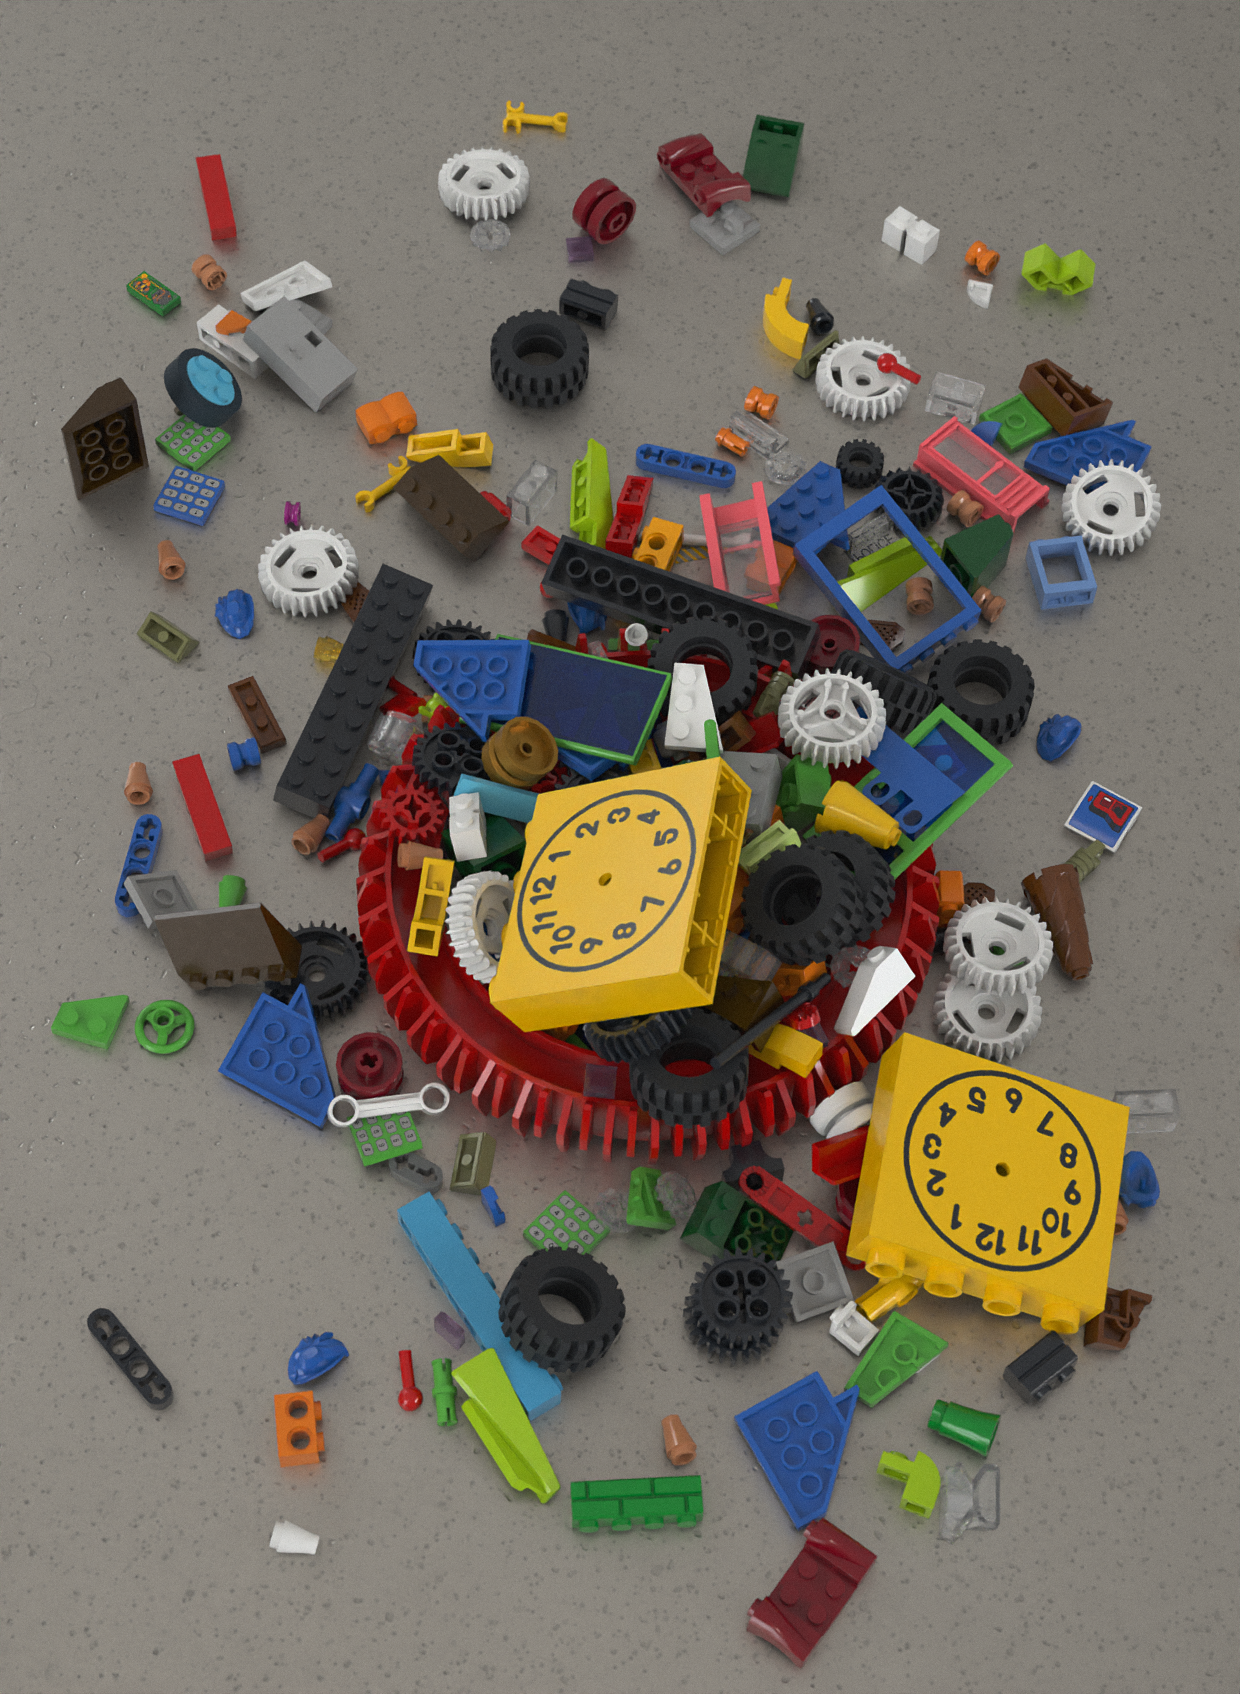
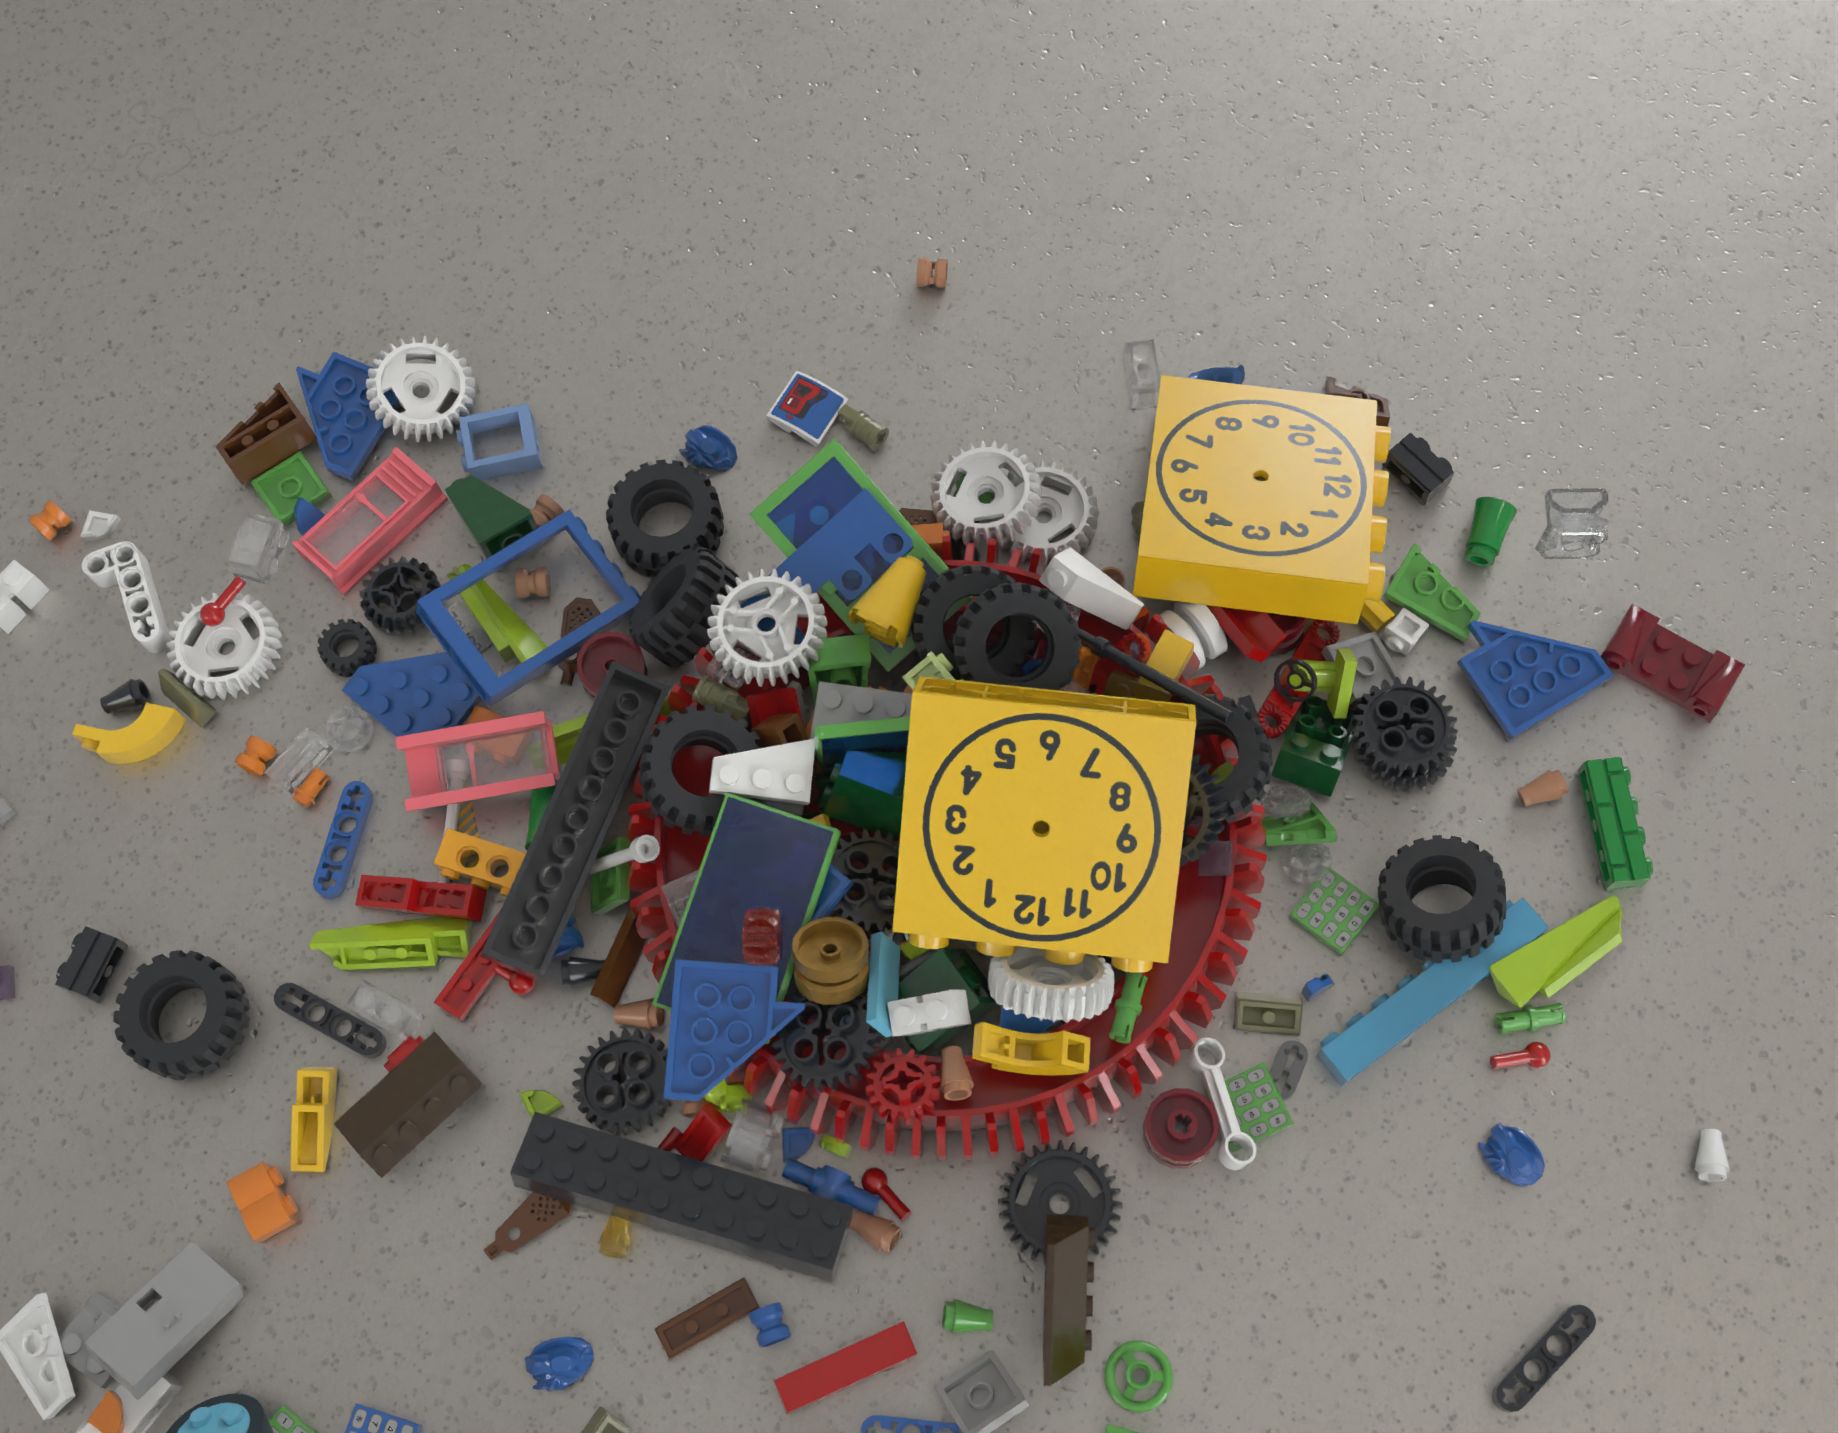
camera: 85 degrees left, 10 degrees up
blue wing [218,983,337,1128] -> none
white gear [258,525,359,618] -> none
orange brick [274,1390,325,1467] -> none
magenta bush [284,501,301,526] -> none
yellow bar [355,455,410,513] -> none
clear purple tile [434,1311,465,1350] -> none
lime brick [876,1451,941,1519] -> none
nougat wheel [946,490,984,527] -> none
lime brick [1021,243,1096,295] -> none
reddish brown cone [1021,864,1093,981] -> none
none -> white beam [82,541,170,653]
none -> black beam [274,983,386,1059]
none -> lime tile [519,1090,564,1118]
none -> clear red gear [742,908,782,966]
none -> bright green pin [1109,972,1147,1043]
none -> lime piece [1274,648,1358,718]

